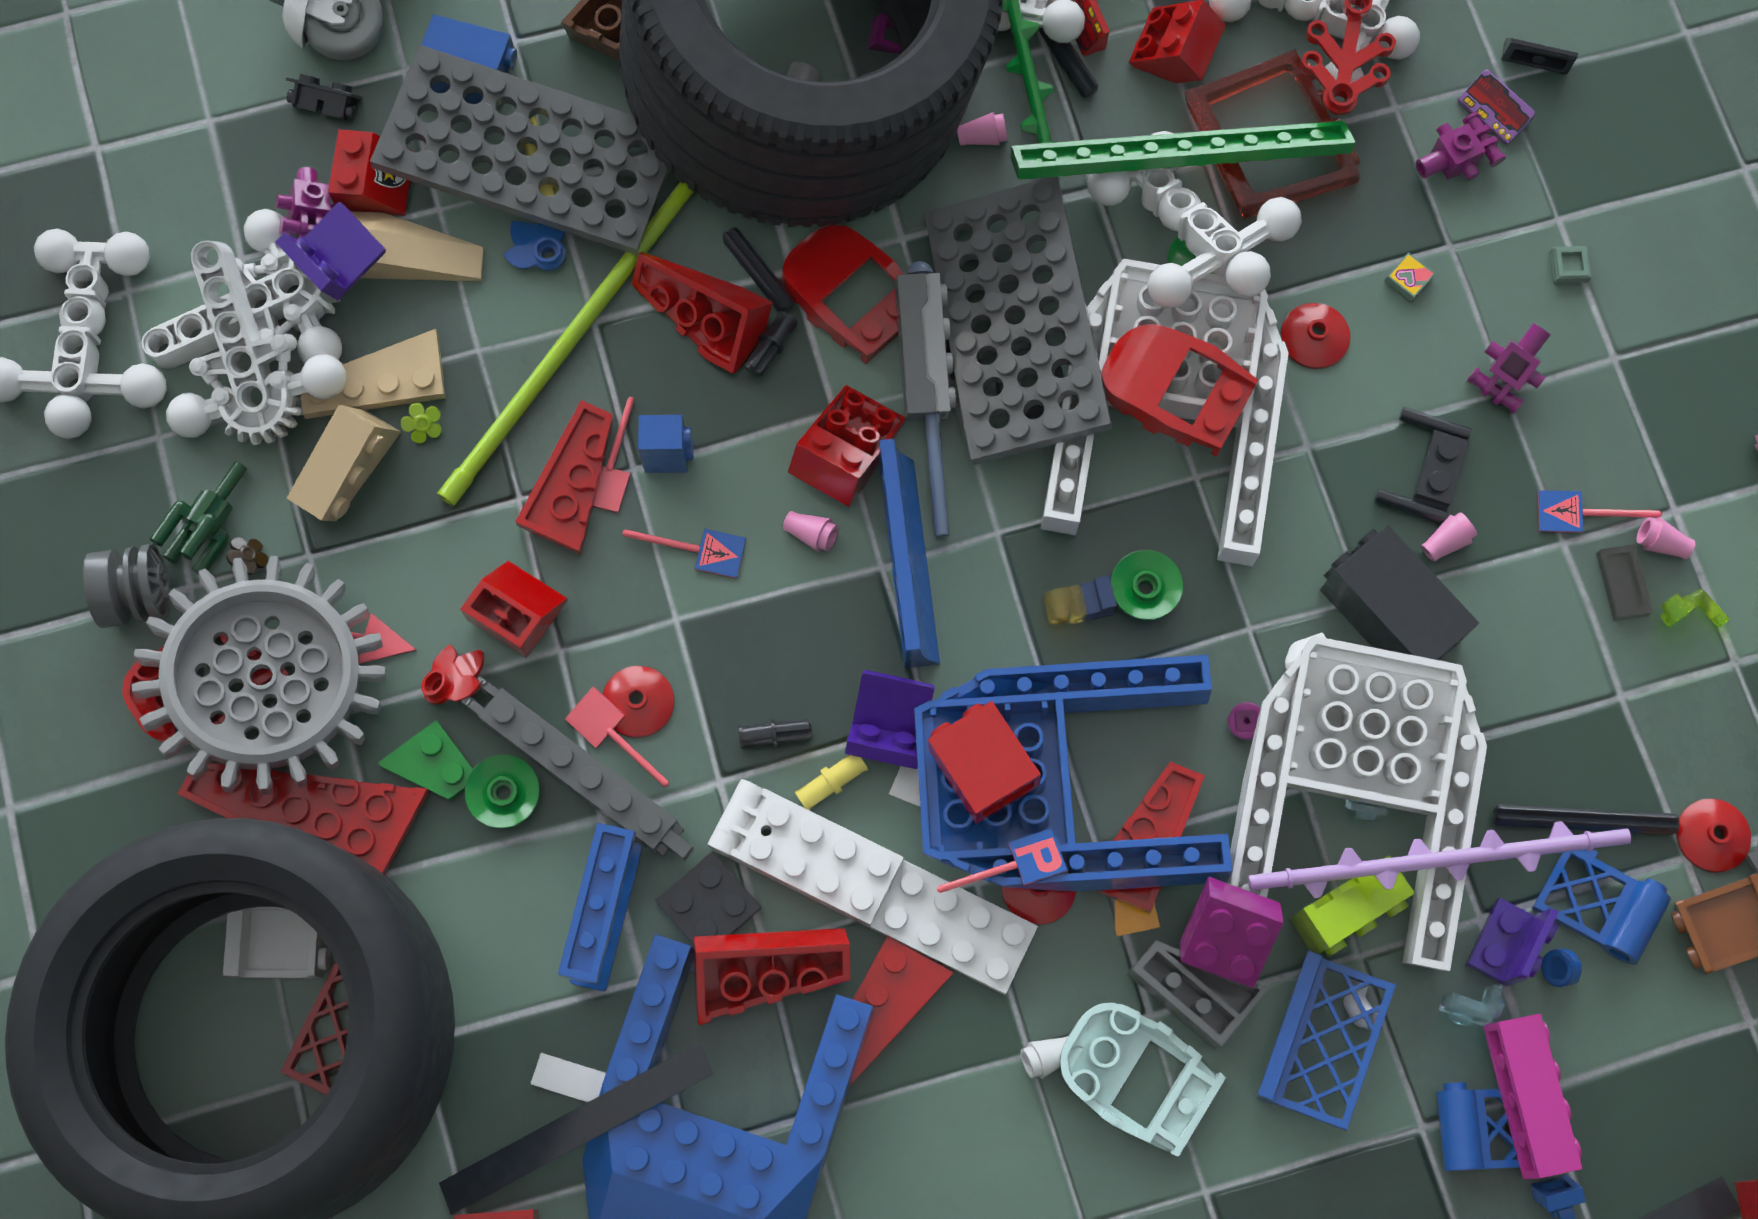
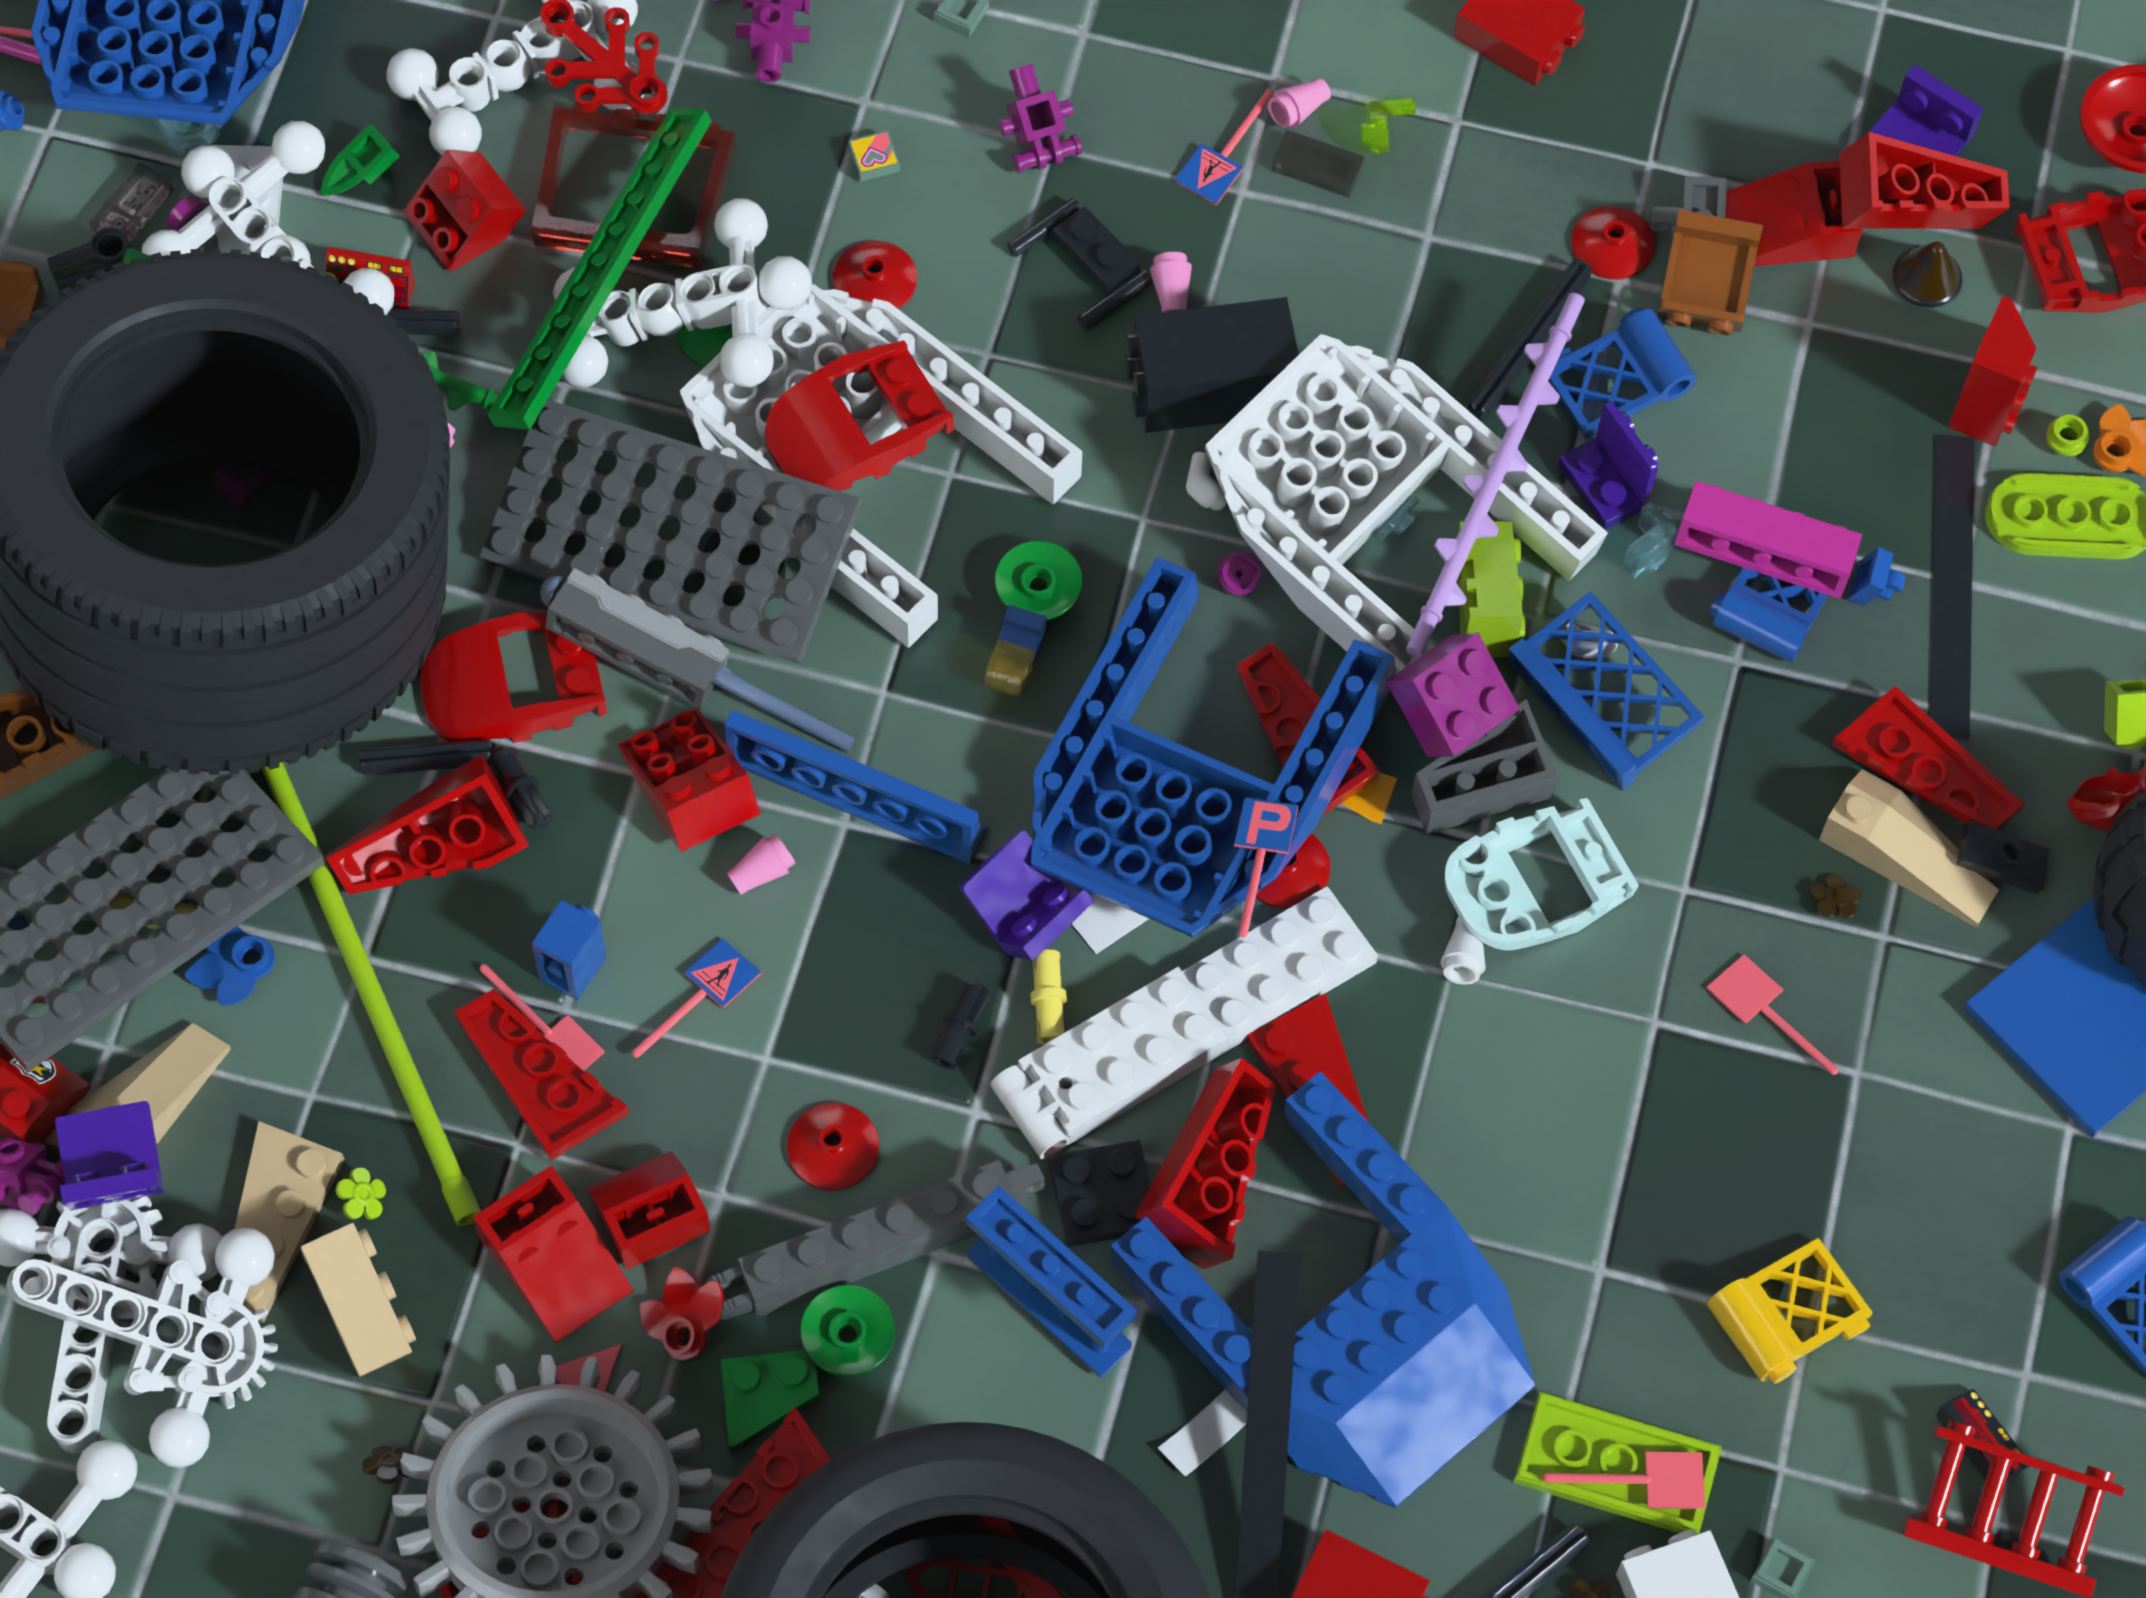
camera: 60 degrees left, 10 degrees down
dark green plant [149,461,247,575] -> none
coral piece [565,686,669,787] -> none
red brick [927,701,1041,824] -> none
blue tile [1541,948,1582,987] -> none
none -> red slope [473,1165,634,1344]

